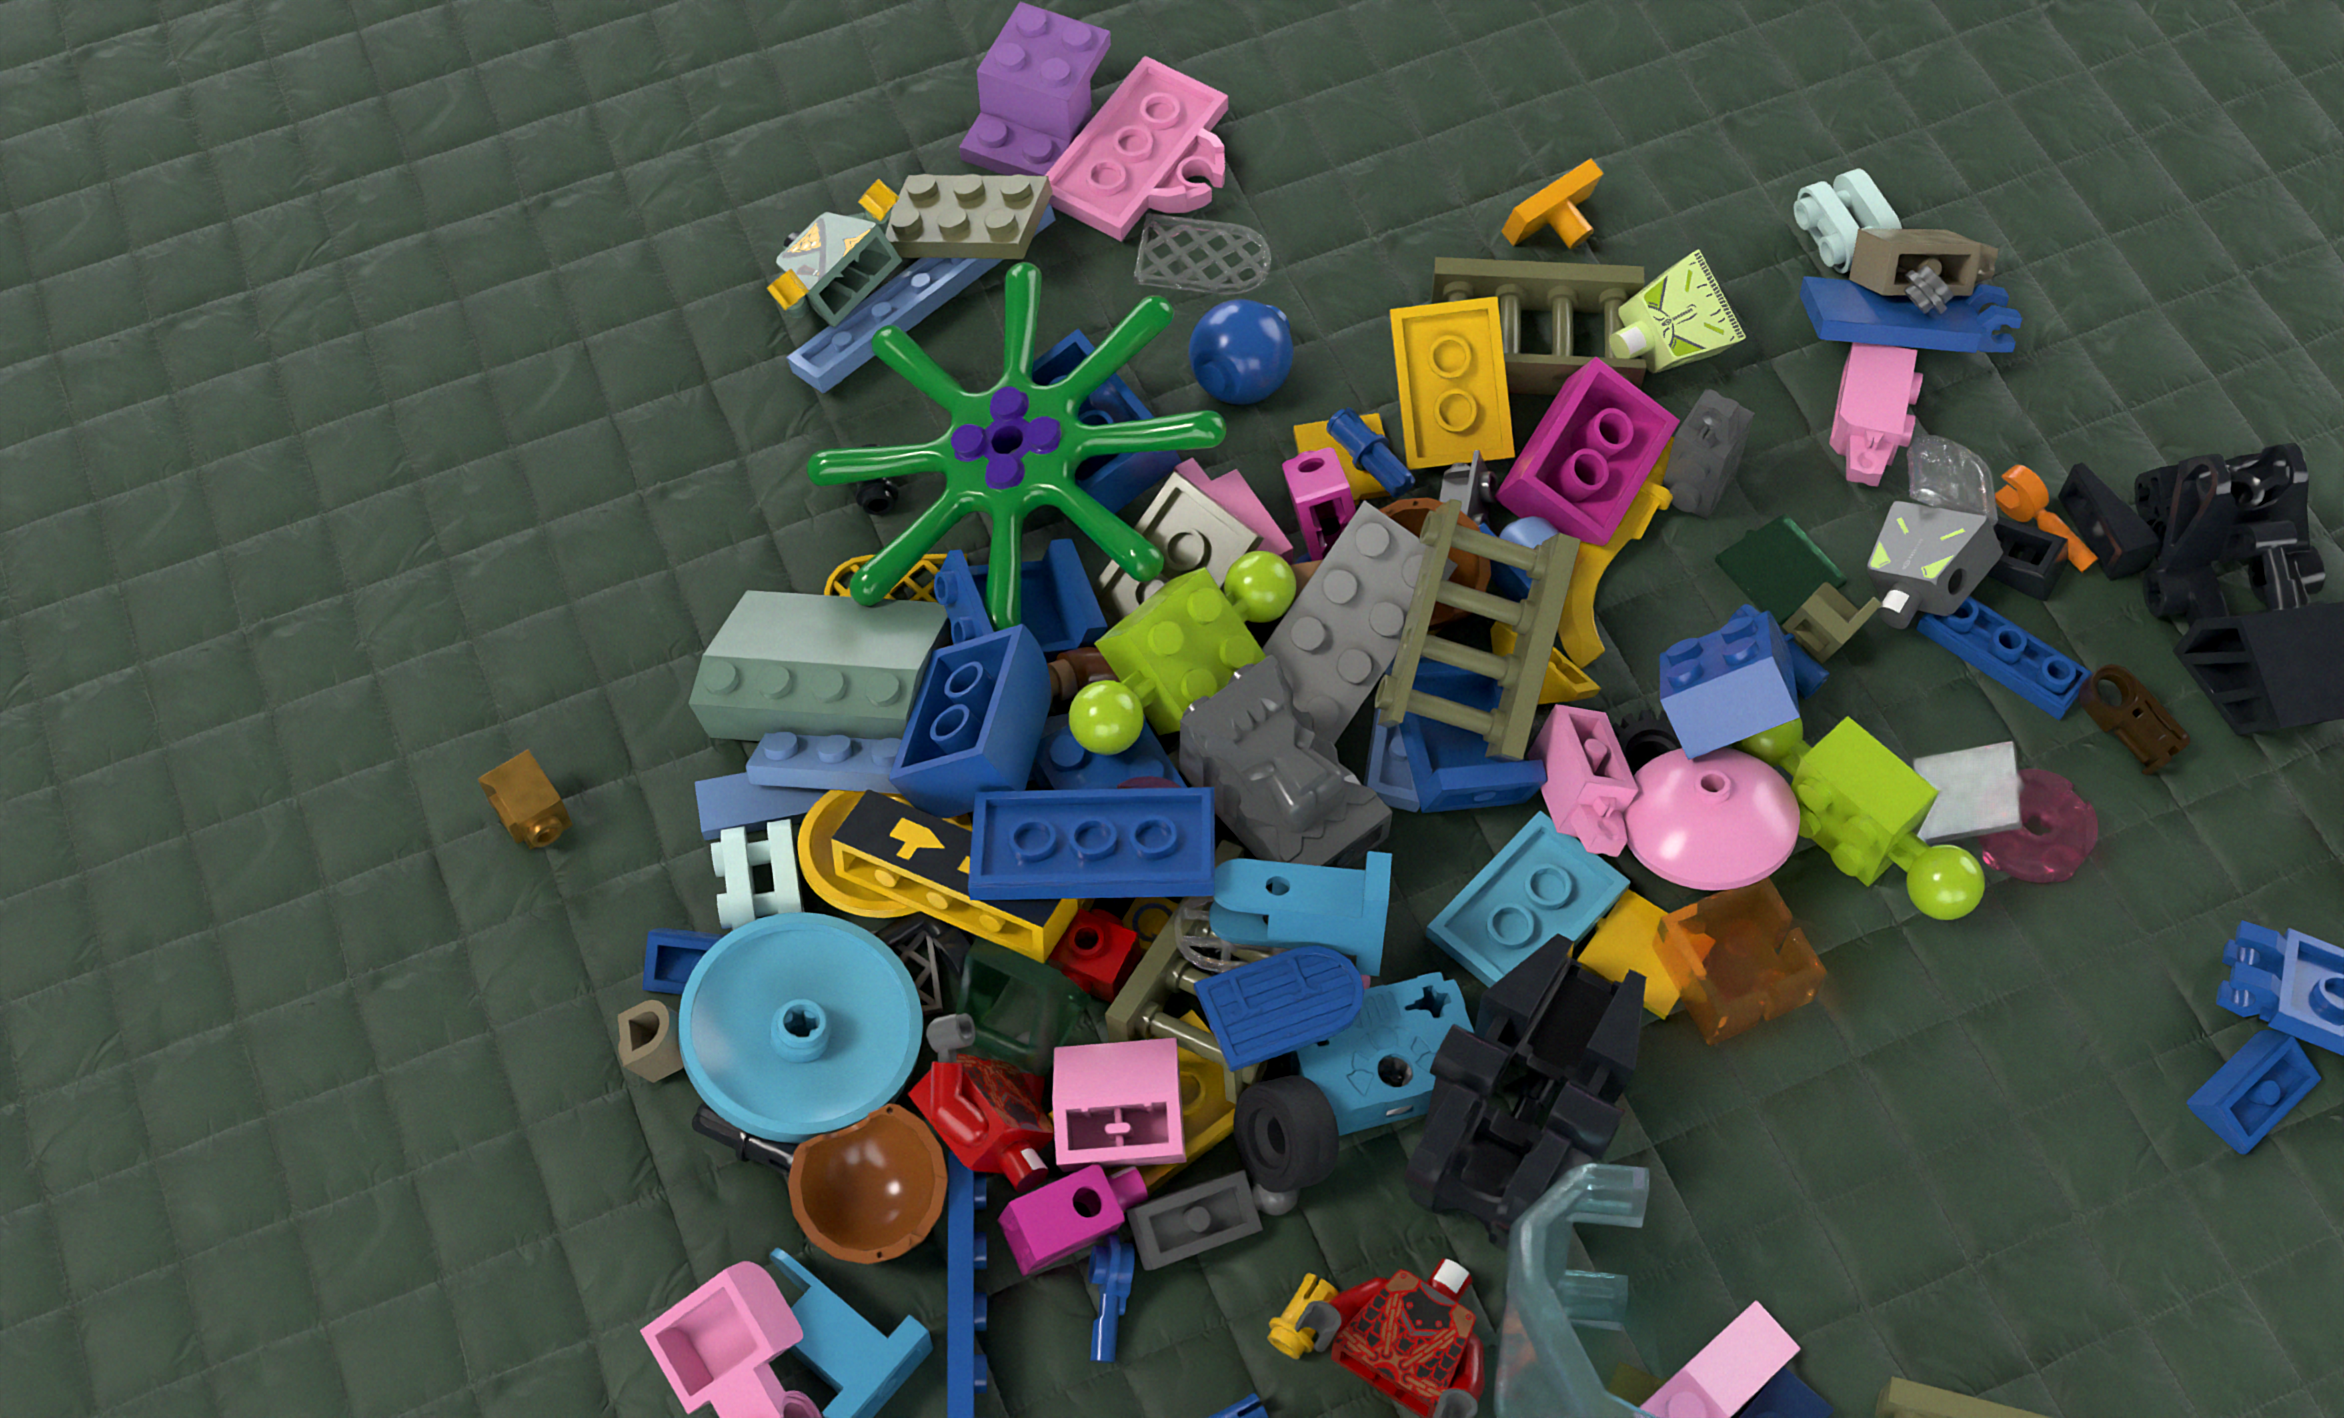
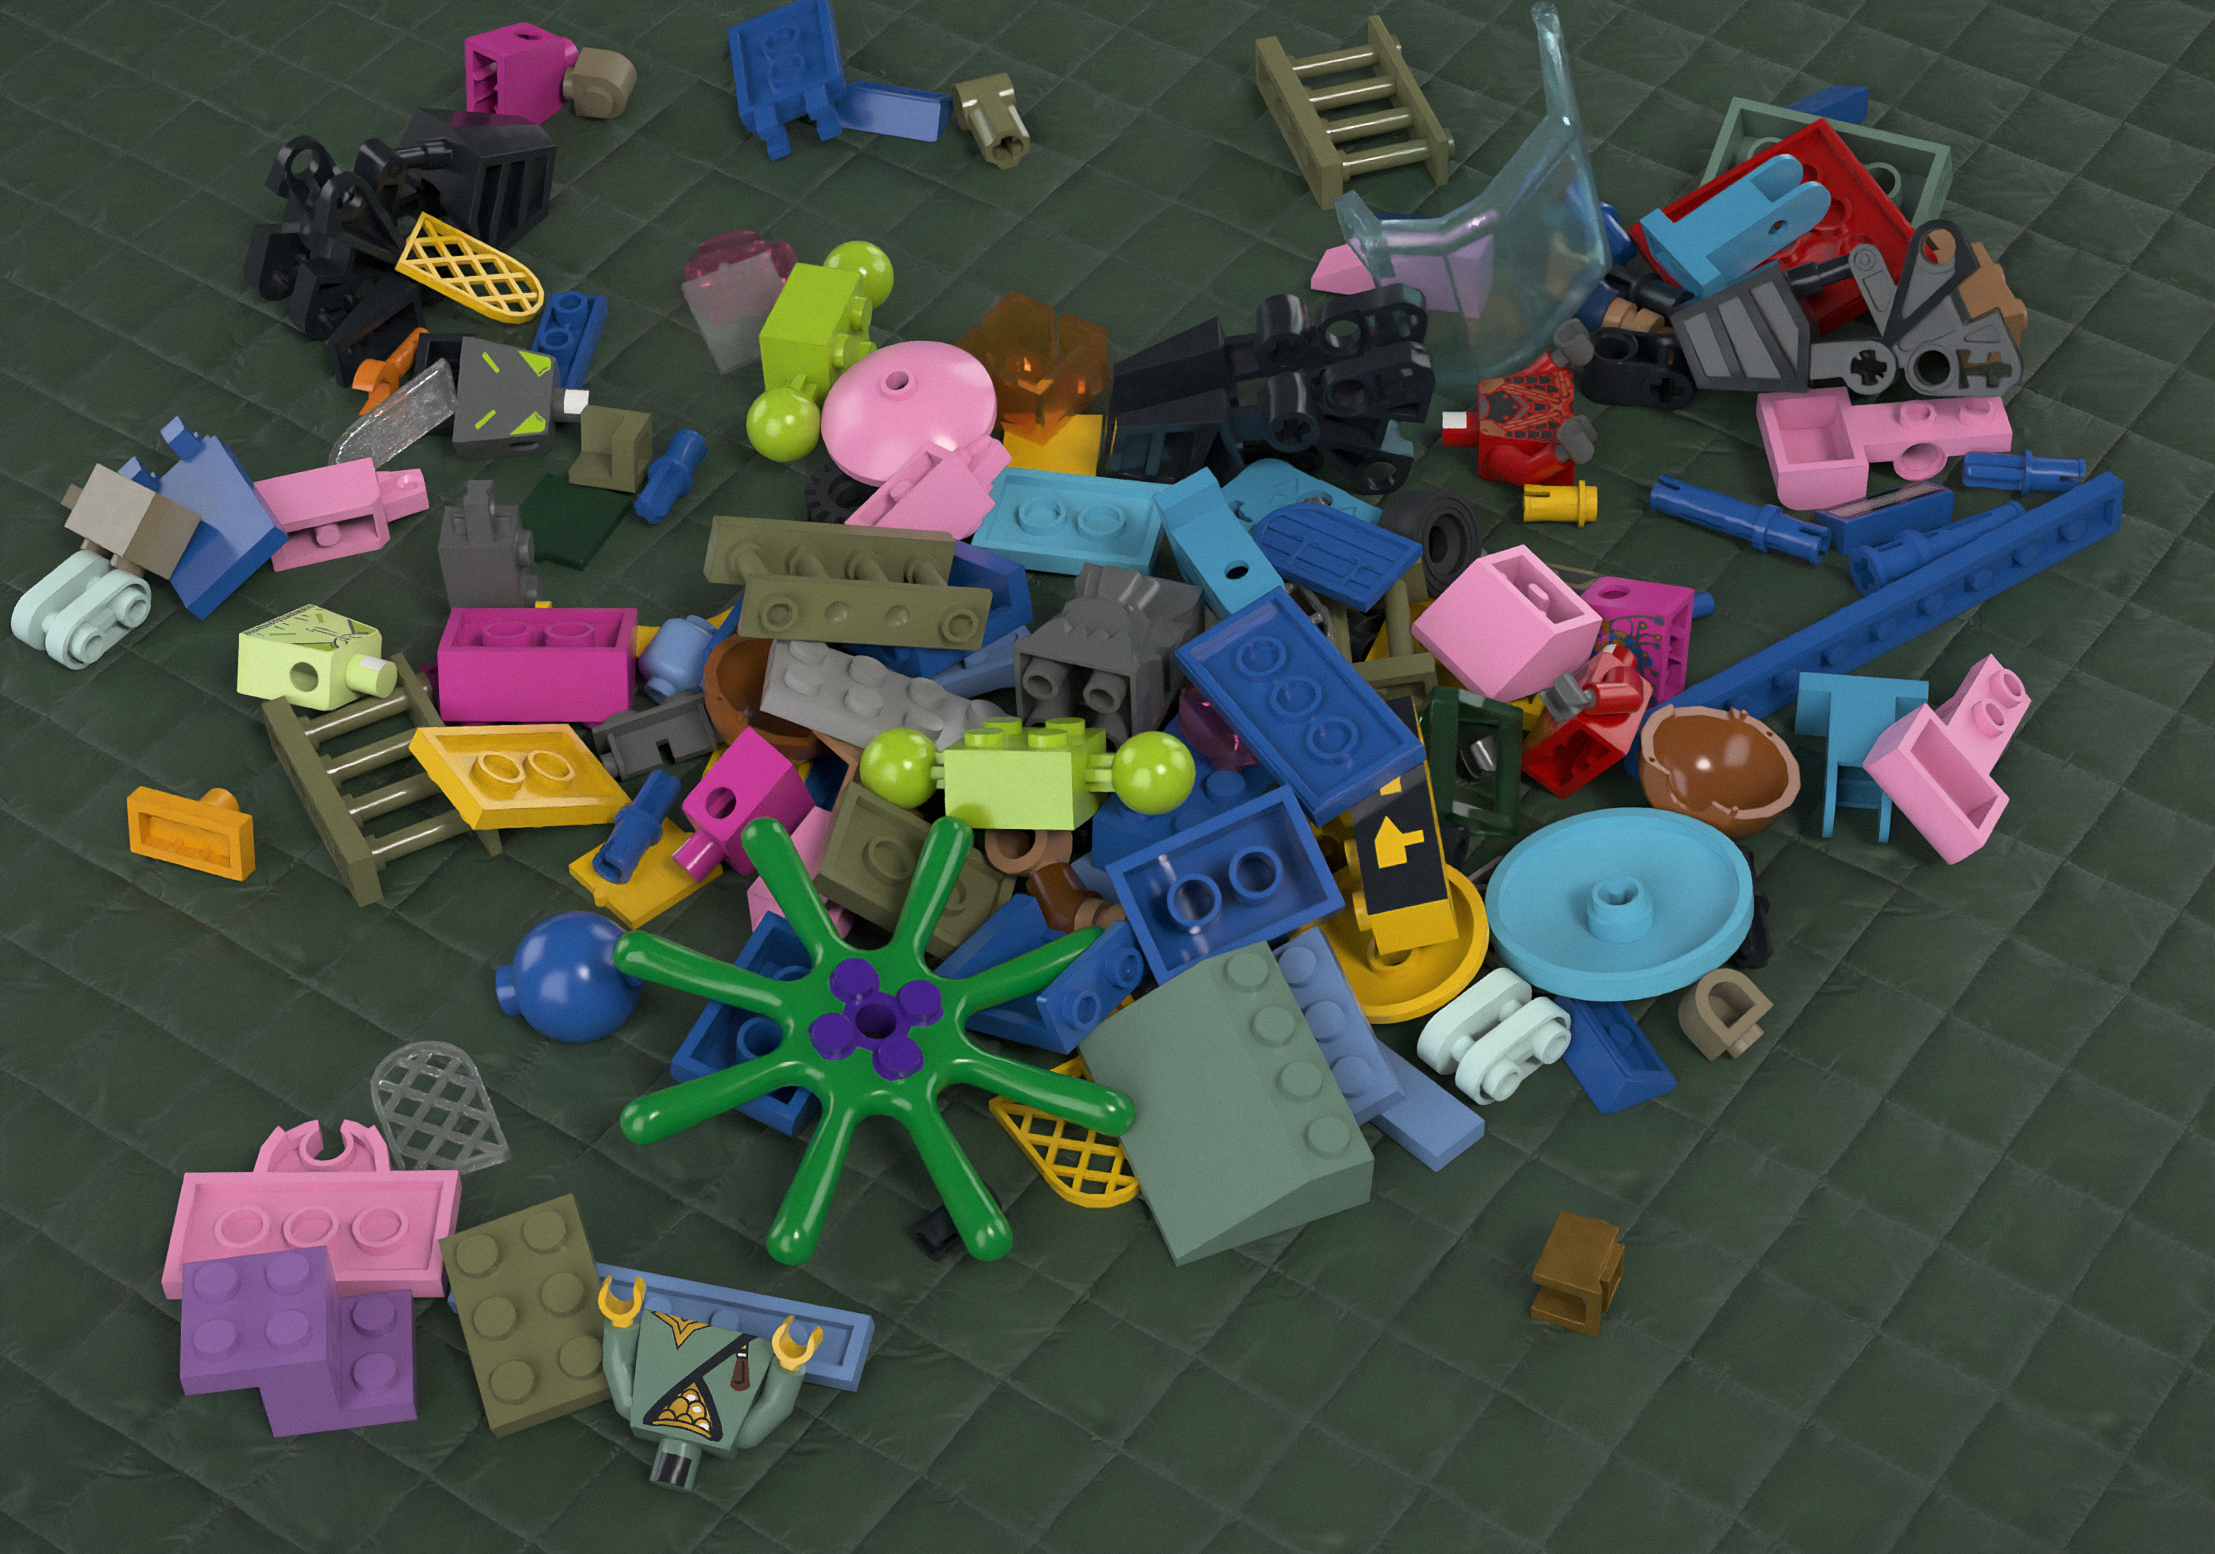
camera: 120 degrees left, 15 degrees down
brick [1659,610,1800,760] -> none
dark grey plate [1904,265,1954,315] -> none
dark brown piece [2079,664,2190,775] -> none
none -> yellow window [395,211,544,324]
none -> olive piece [951,72,1031,170]

